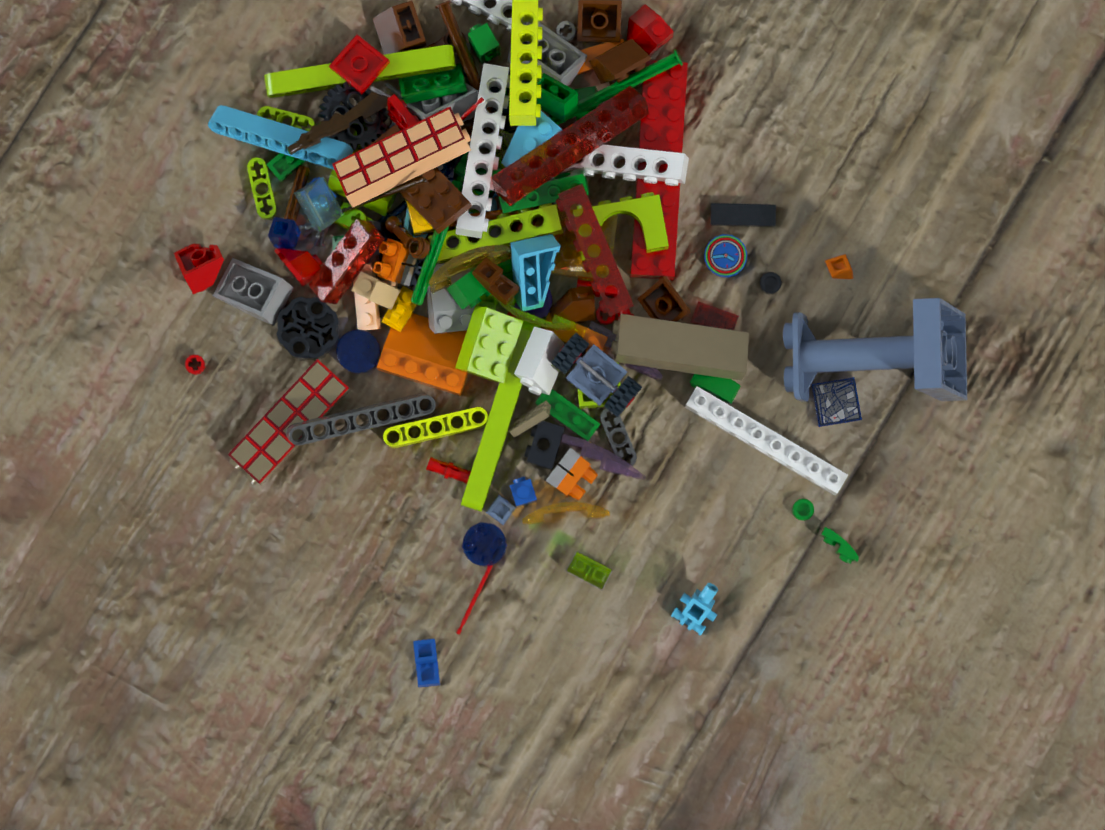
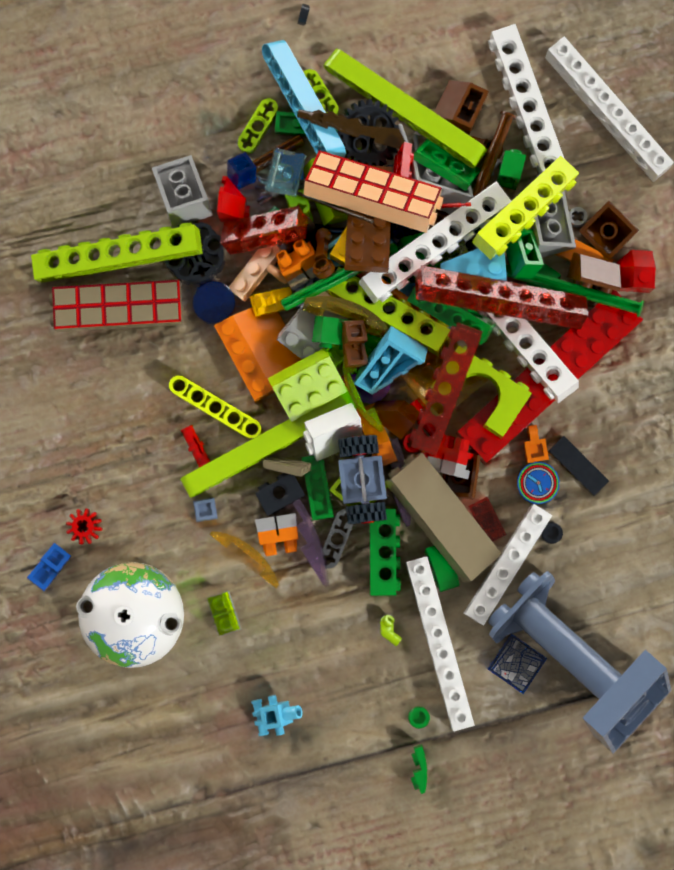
camera: 45 degrees right, 0 degrees up
red slope [174,244,224,295] -> none
red bush [185,354,206,375] -> none
dark grey beam [286,393,436,445] -> none
red tile [329,34,390,94] -> none
tan slope [351,271,401,310] -> none
red piece [456,538,505,635] -> none
clear blue tile [462,522,507,567] -> none
blue brick [510,477,537,508] -> none
orange slope [825,254,853,279] -> none
none -> lime brick [31,223,203,283]
none -> red gear [66,508,103,545]
none -> white piece [76,562,184,668]
none -> black tile [297,3,310,26]
none -> green brick [370,509,401,596]
none -> lime arm [380,615,402,646]
none -> red hips [428,434,474,479]
none -> white brick [463,504,552,626]
none -> orange plate [523,425,549,463]

